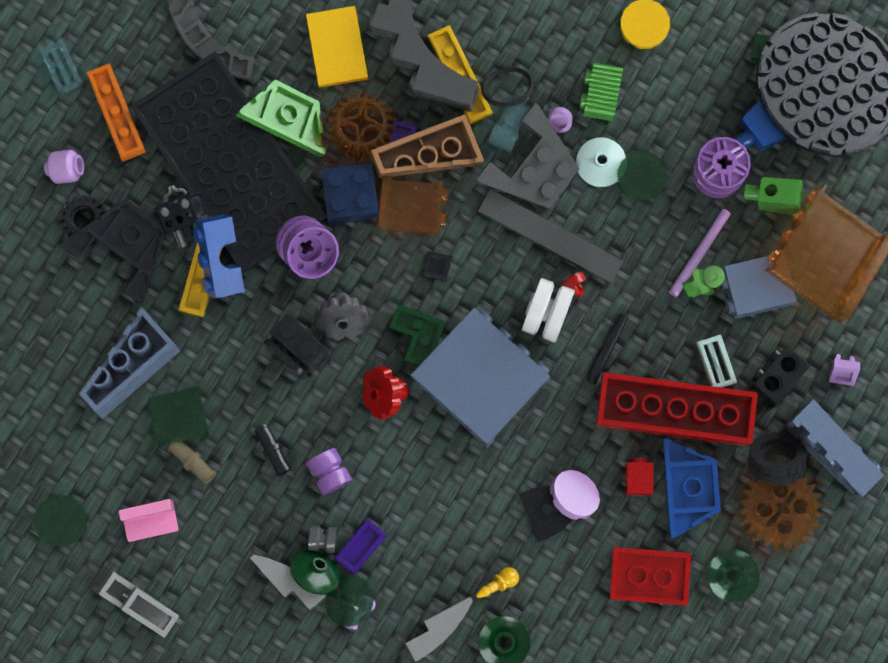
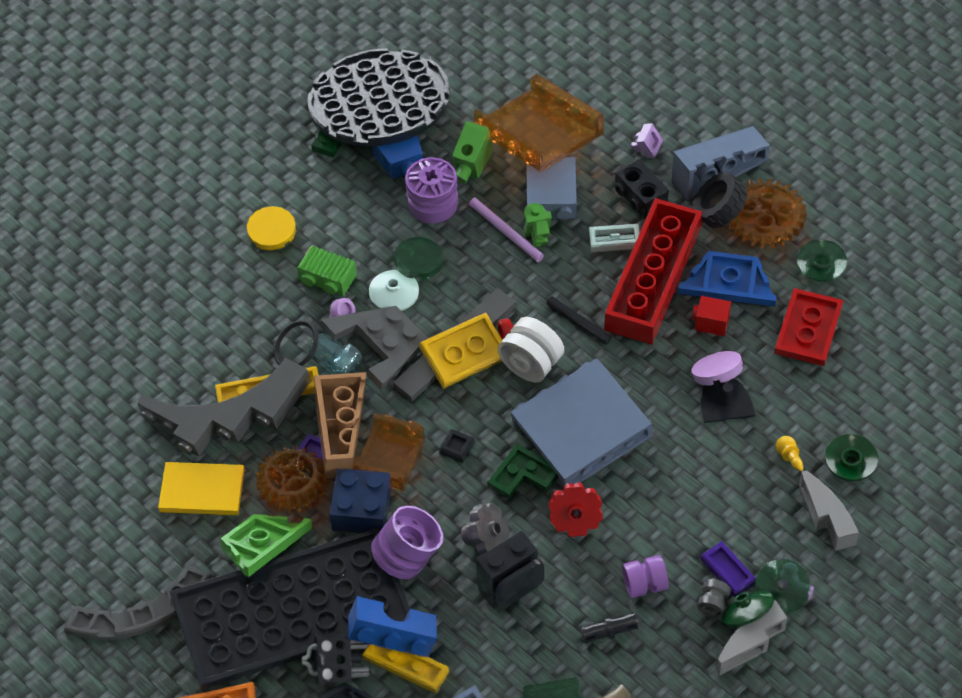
camera: 70 degrees left, 25 degrees down
none -> yellow tile [419,312,502,389]

